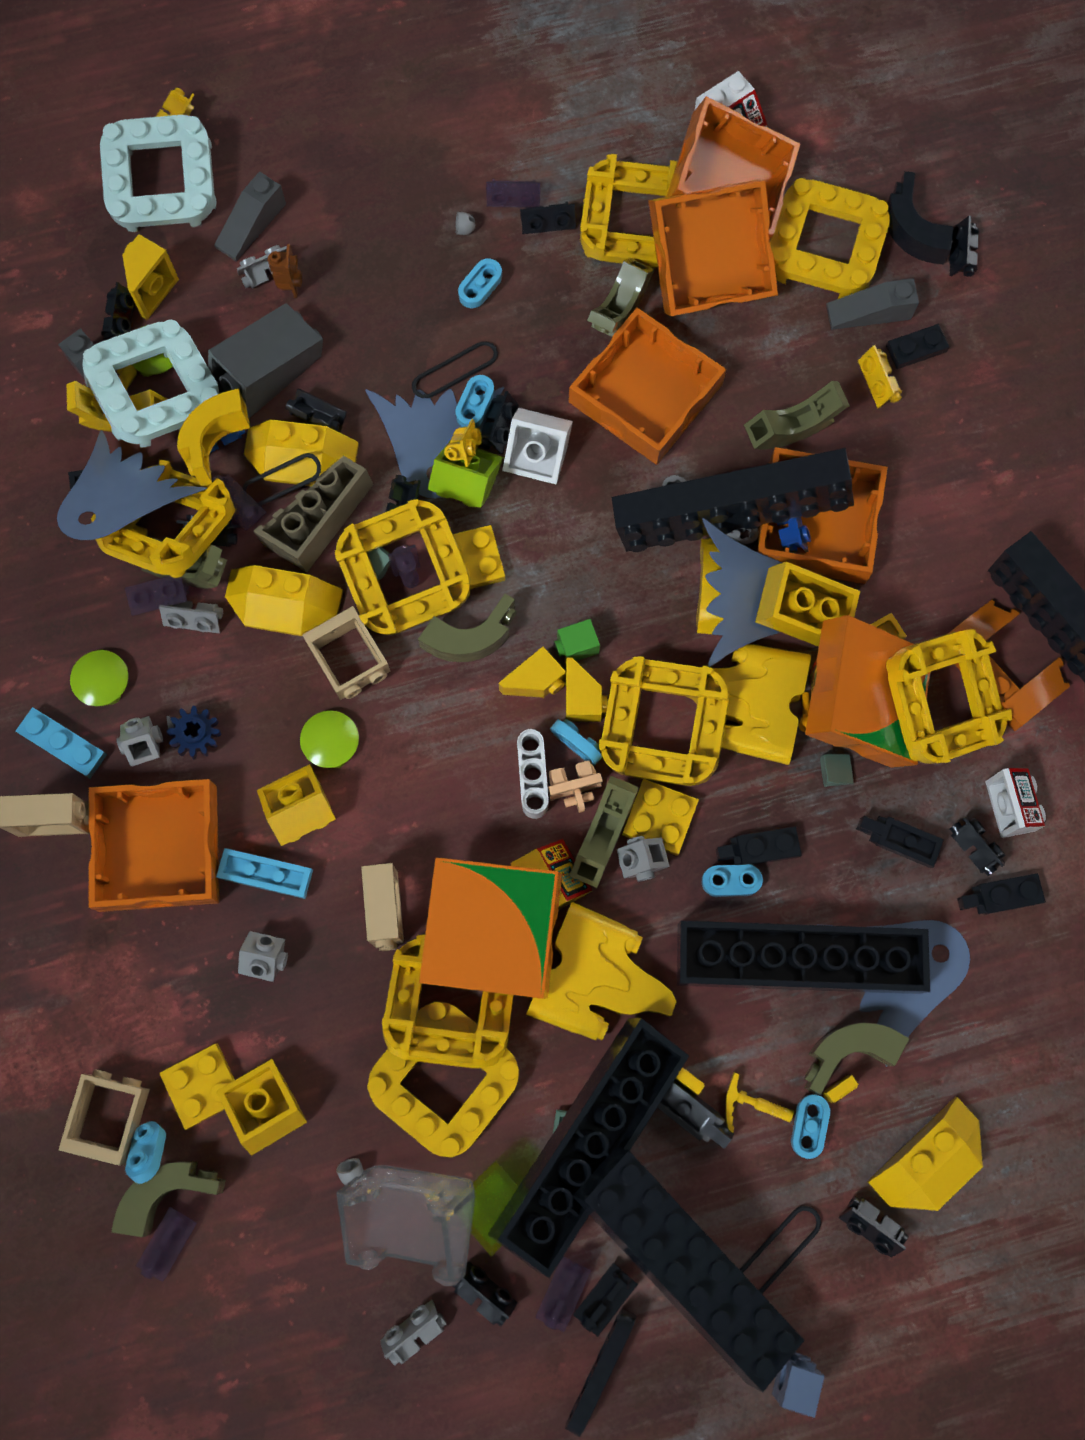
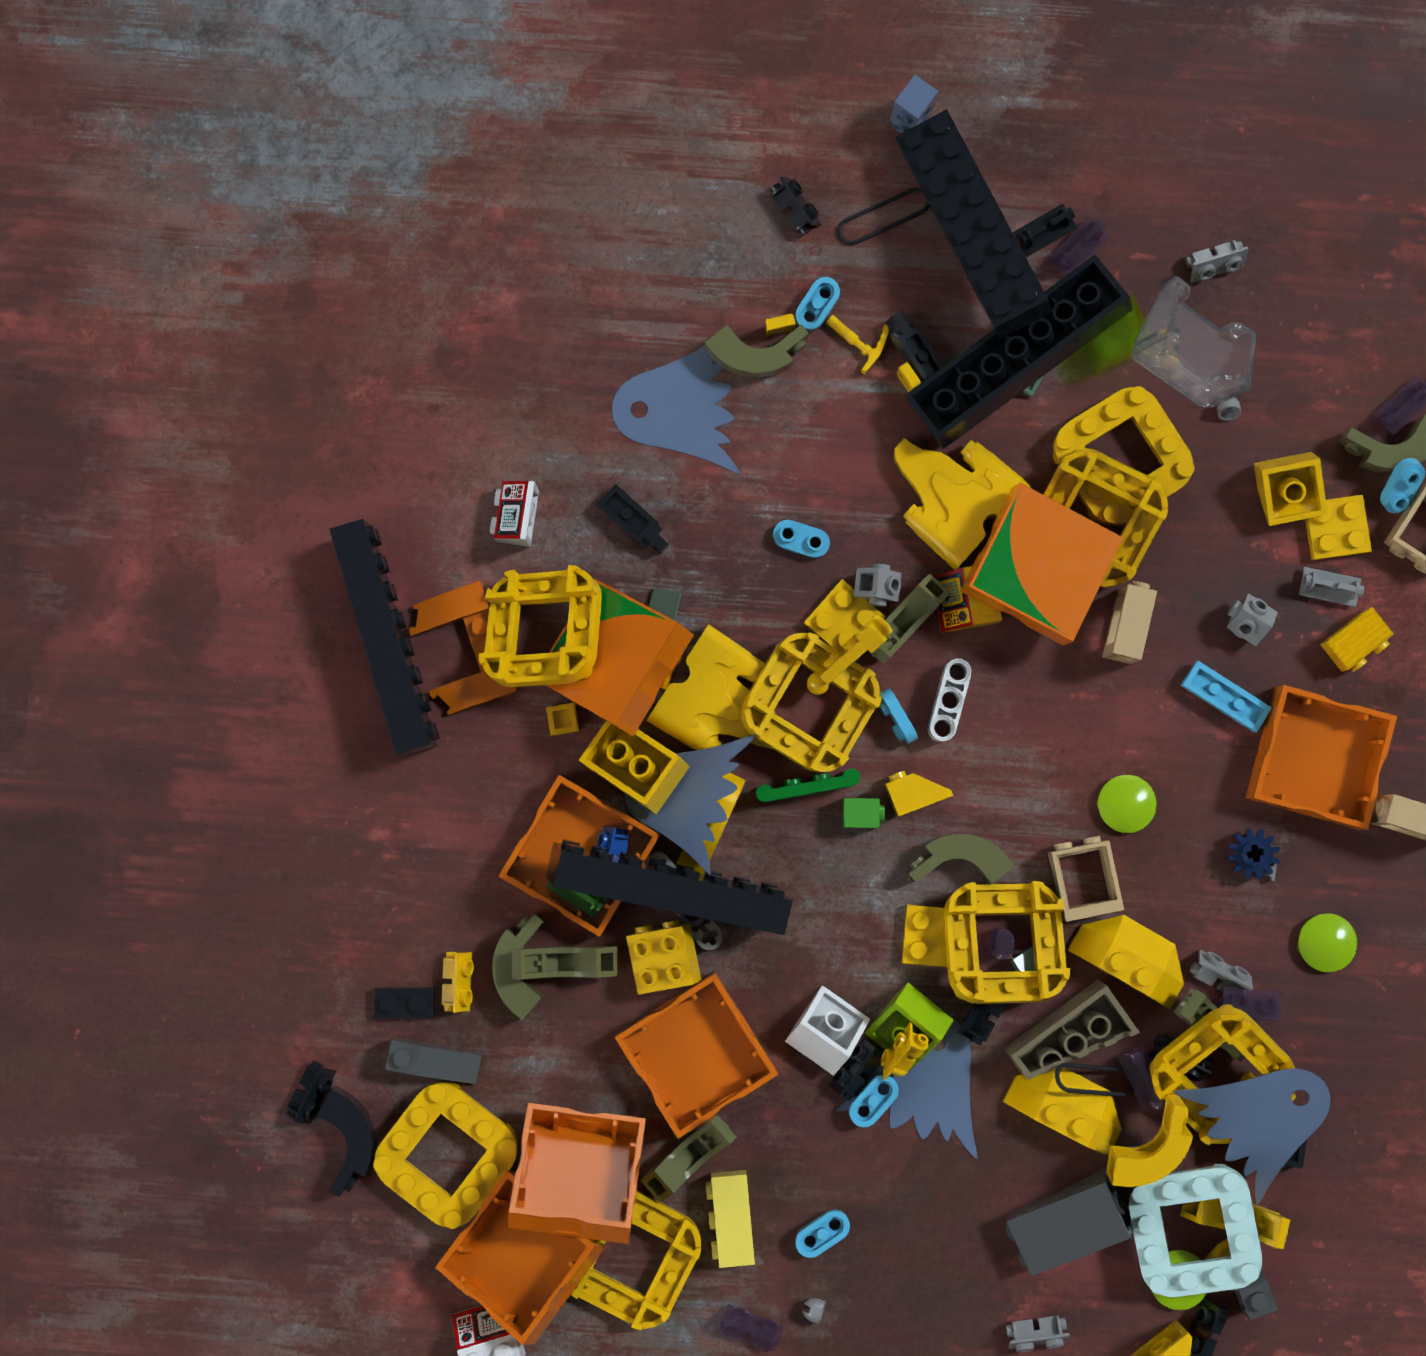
camera: 160 degrees left, 10 degrees up
medium azure plate [16,707,107,778] -> none
light grey brick [117,716,163,767] -> none
yellow slope [257,764,336,846] -> none
dark orange hinge [268,244,302,298] -> none
black hinge [286,388,347,433] -> none
black piece [412,341,498,398] -> none
black hinge [451,1261,518,1327] -> none
black hinge [520,202,576,234] -> none
light nougat hips [548,760,603,813] -> none
black beam [565,1308,637,1437] -> none
yellow slope [566,658,607,722] -> none
black brick [677,921,930,994] -> none
black hinge [716,826,802,865] -> none
yellow wedge [867,1097,983,1211] -> none
black hinge [949,815,1006,876] -> none
black hinge [957,873,1046,915] -> none
none -> olive arch [492,913,546,1020]
none -> yellow brick [626,919,702,995]
none -> light yellow brick [706,1170,755,1268]
none -> green plate [756,768,860,802]
none -> yellow plate [807,614,893,695]
none -> light grey hinge [1299,567,1364,607]
none -> yellow brick [1320,607,1394,672]

